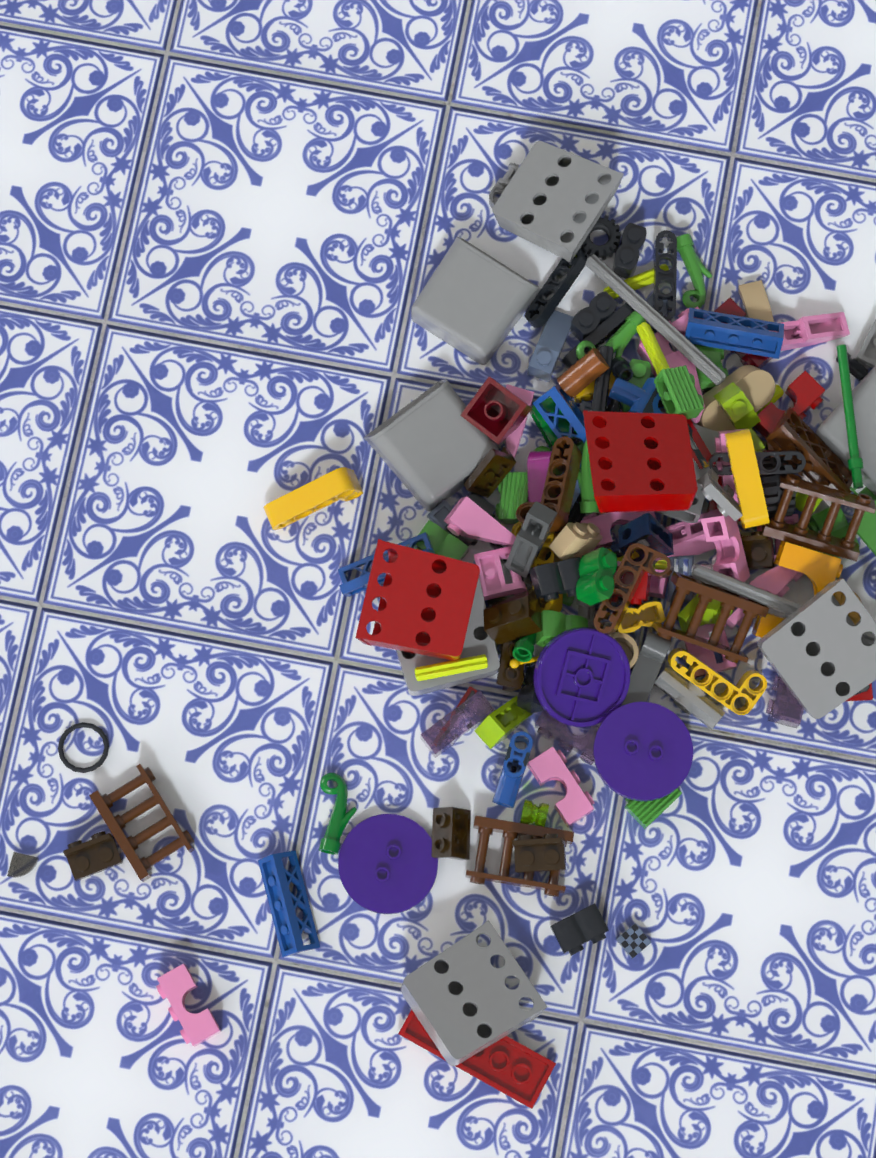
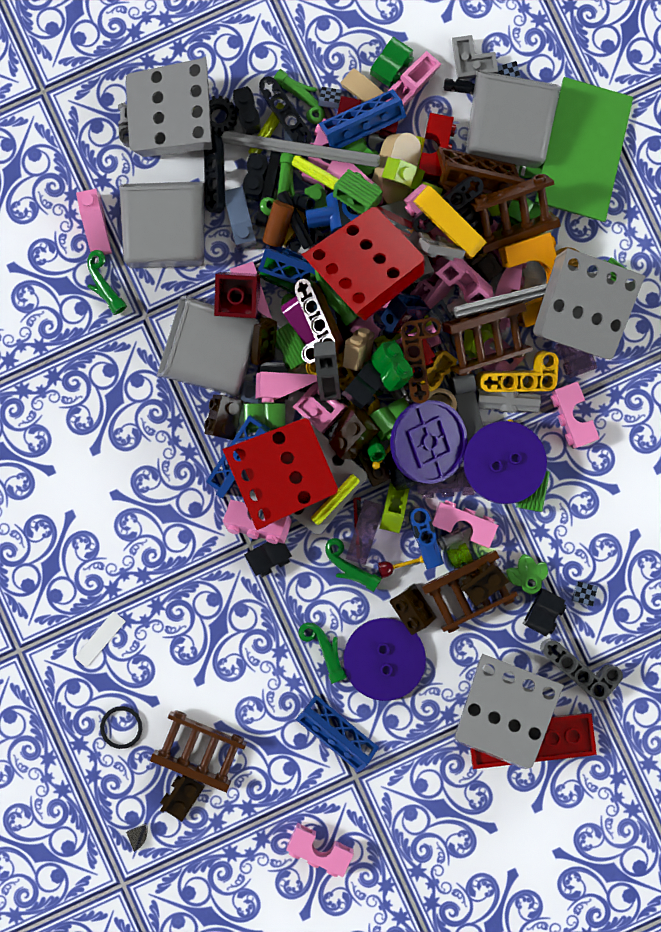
camera: 30 degrees left, 10 degrees up
yellow beam [263,467,363,530] -> none
green bar [837,344,863,489] -> none
none -> white sticker [75,611,125,667]
none -> bright pink slope [76,189,112,257]
none -> green plant [87,250,127,315]
none -> dark brown bracket [204,395,243,440]
none -> bright pink arch [223,500,292,544]
none -> black brick [244,541,292,578]
none -> sand blue tile [318,87,342,109]
none -> green plant [325,538,382,592]
none -> green brick [370,37,414,88]
none -> dark red hinge [378,555,424,579]
none -> light grey pin [437,528,464,550]
none -> bright green plate [506,554,548,594]
none -> dark grey beam [540,639,623,701]
none -> bright pink arch [550,381,600,449]

